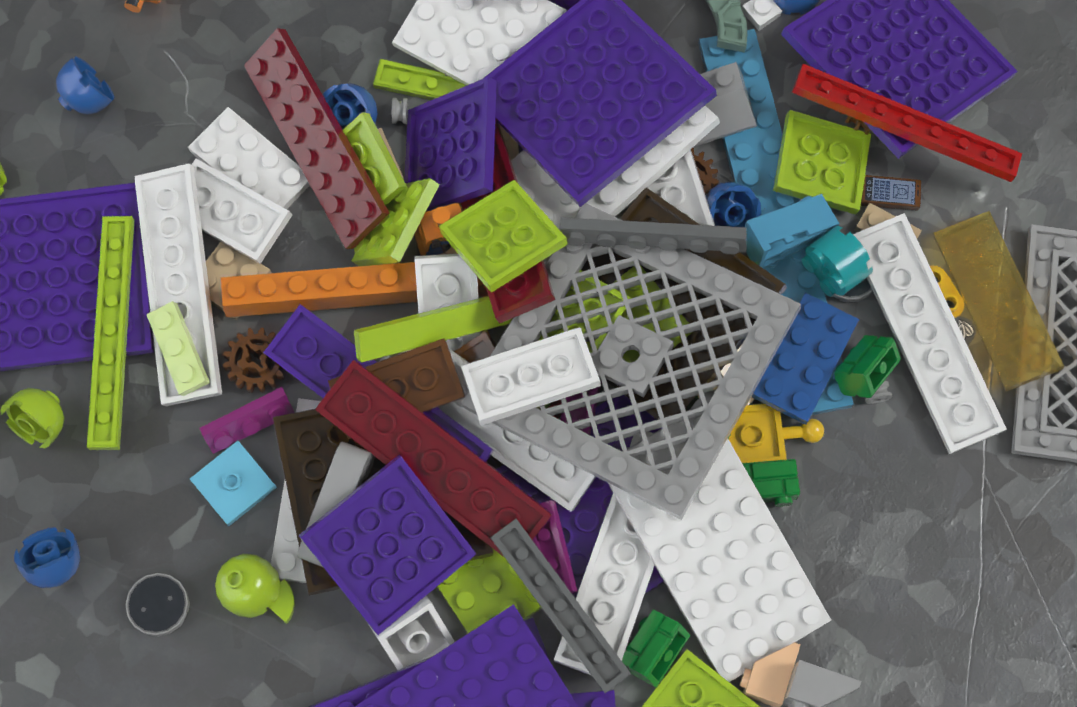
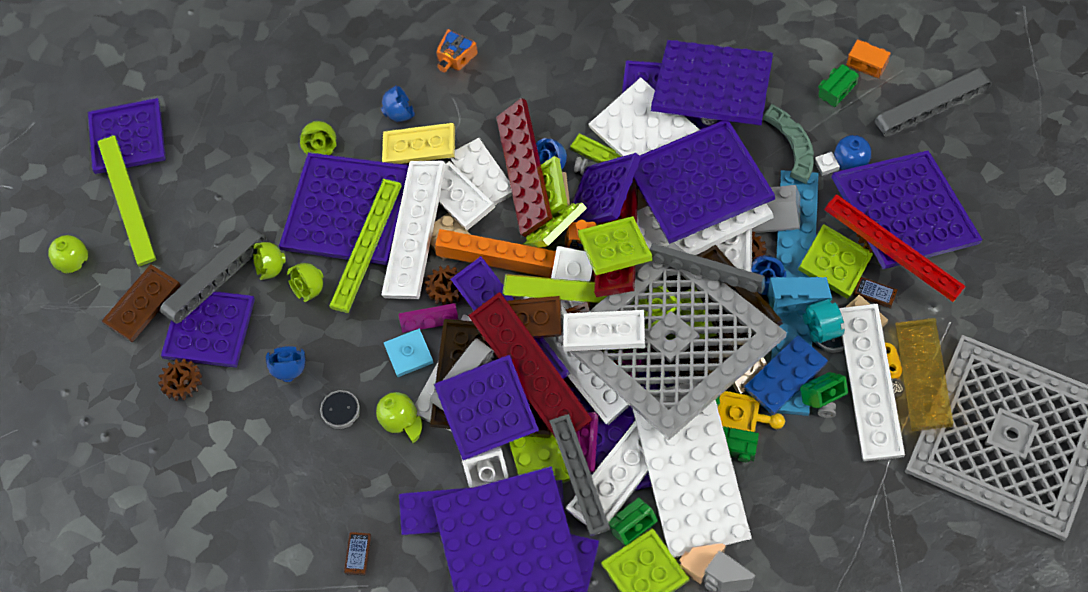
camera: 25 degrees right, 10 degrees down
yellowish green plate [147,301,210,396] -> none
none -> light yellow plate [382,123,455,164]

